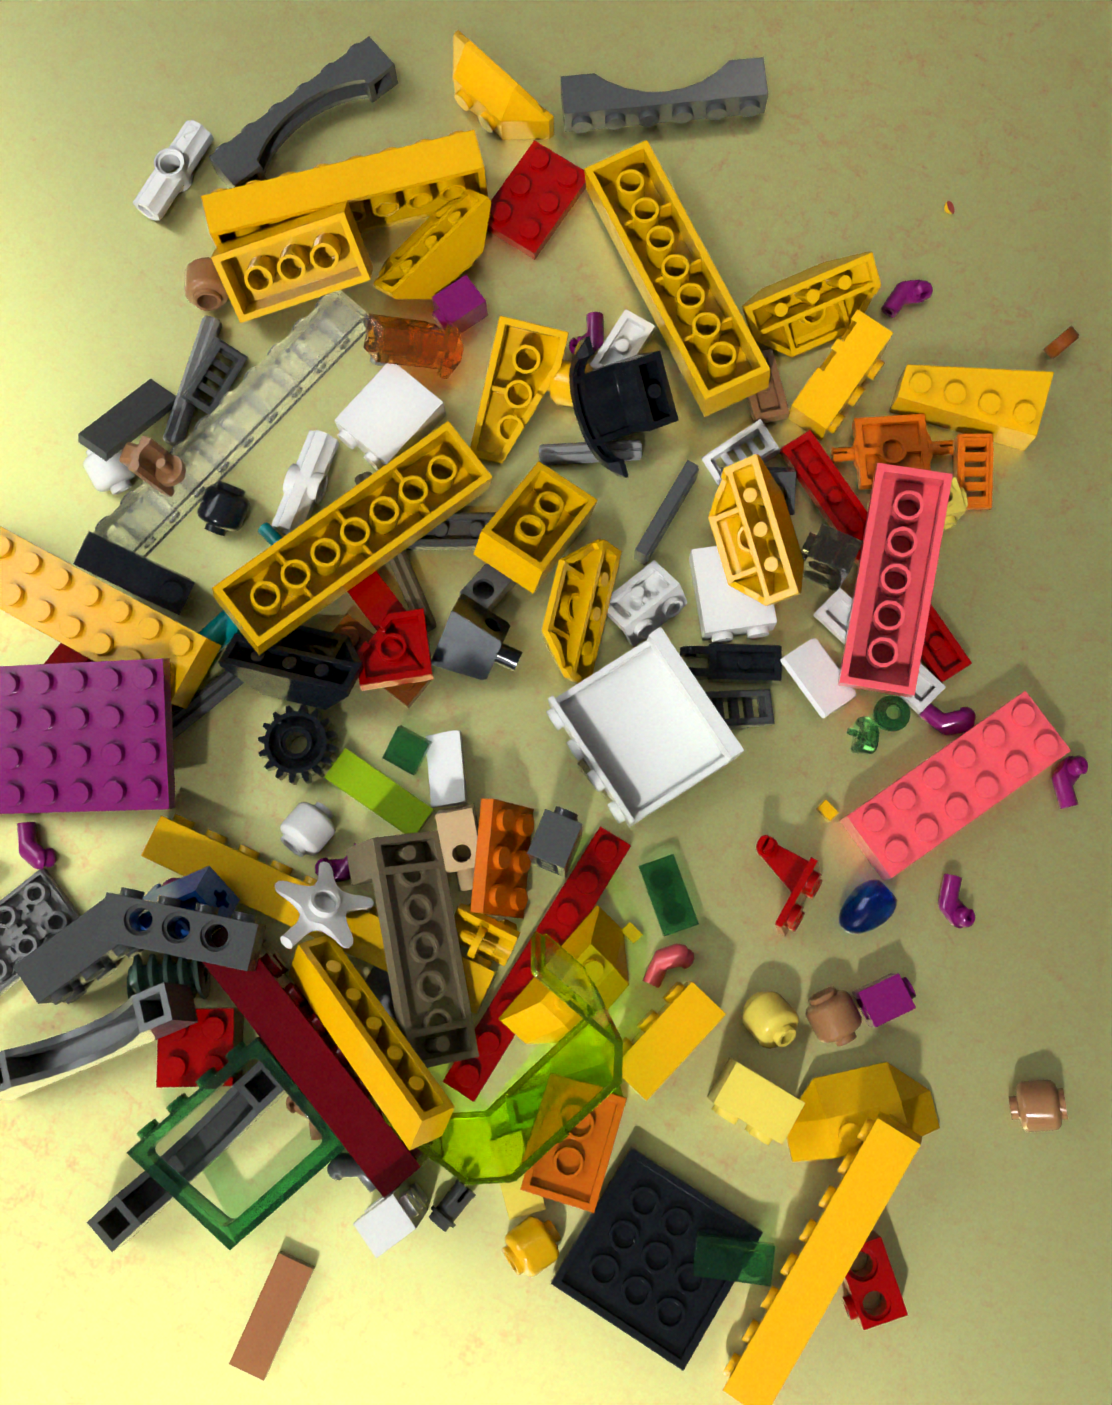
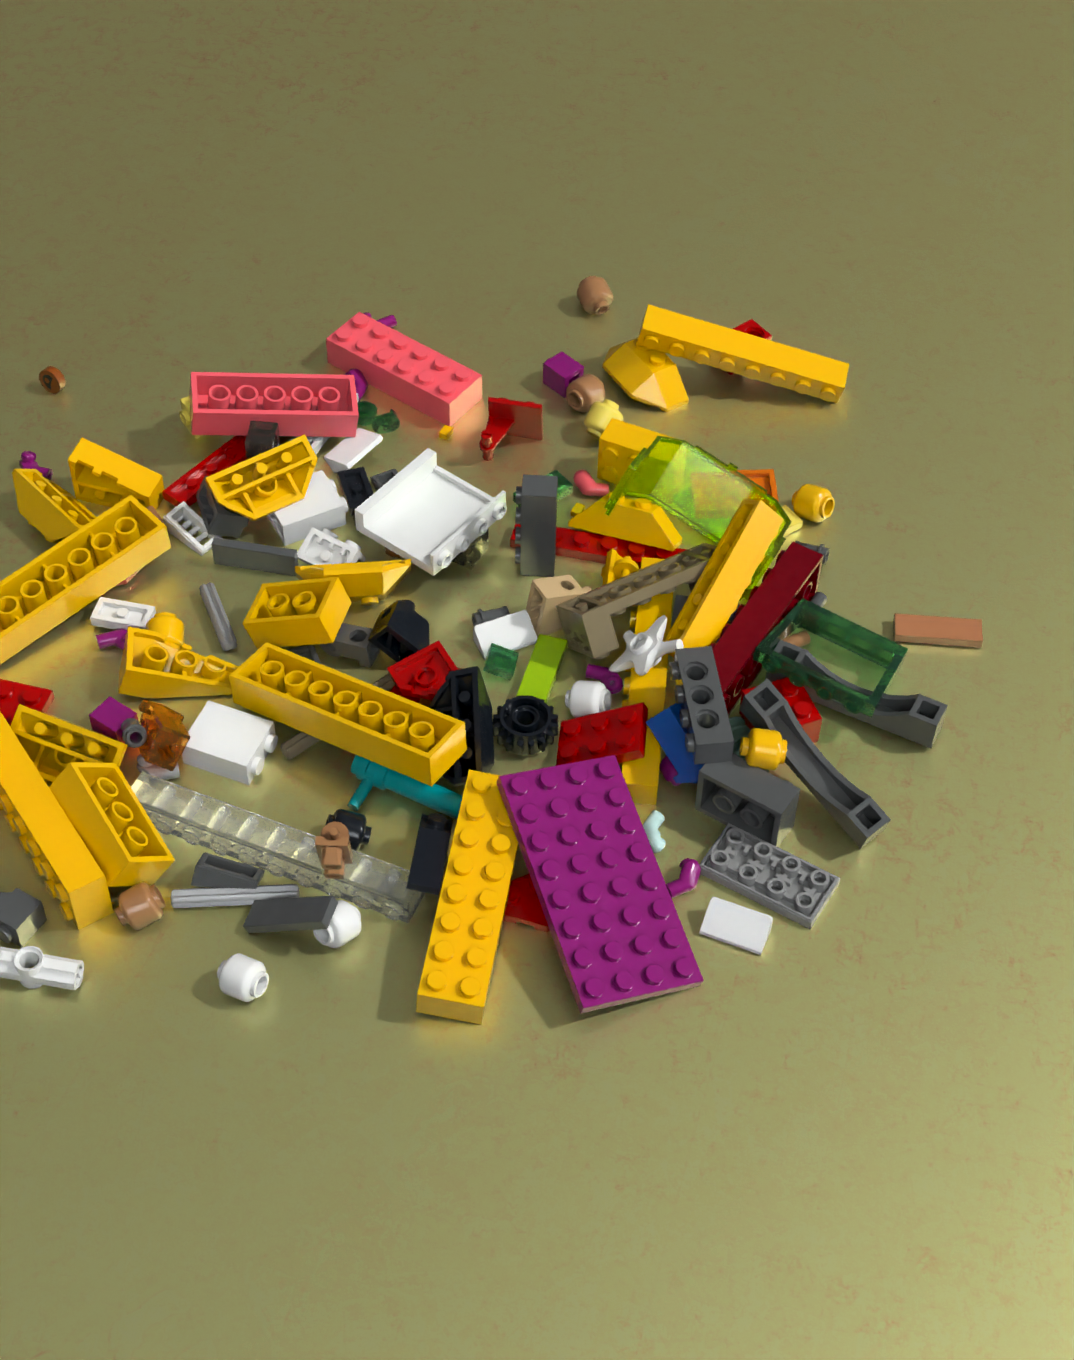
camera: 115 degrees left, 30 degrees down
white piece [271,430,339,535] -> none
white arch [353,1179,428,1258] -> none
orange plate [470,798,534,919] -> none
black plate [551,1147,763,1371] -> none
black piece [569,336,679,478] -> none
clear green plate [692,1233,775,1286] -> none
light yellow brick [707,1057,805,1146] -> none
orange plate [831,414,954,490] -> none
clear blue animal [839,879,897,935] -> none
yellow wedge [889,364,1054,451] -> none
magenta arm [938,874,975,928] -> none
orange slope [952,433,994,510] -> none
none -> dark grey pin [121,718,147,748]
none -> white head [217,953,269,1002]
none -> dark grey pin [472,606,510,626]
none -> red plate [556,702,648,766]
none -> light aqua arm [643,810,666,853]
none -> yellow head [739,728,787,770]

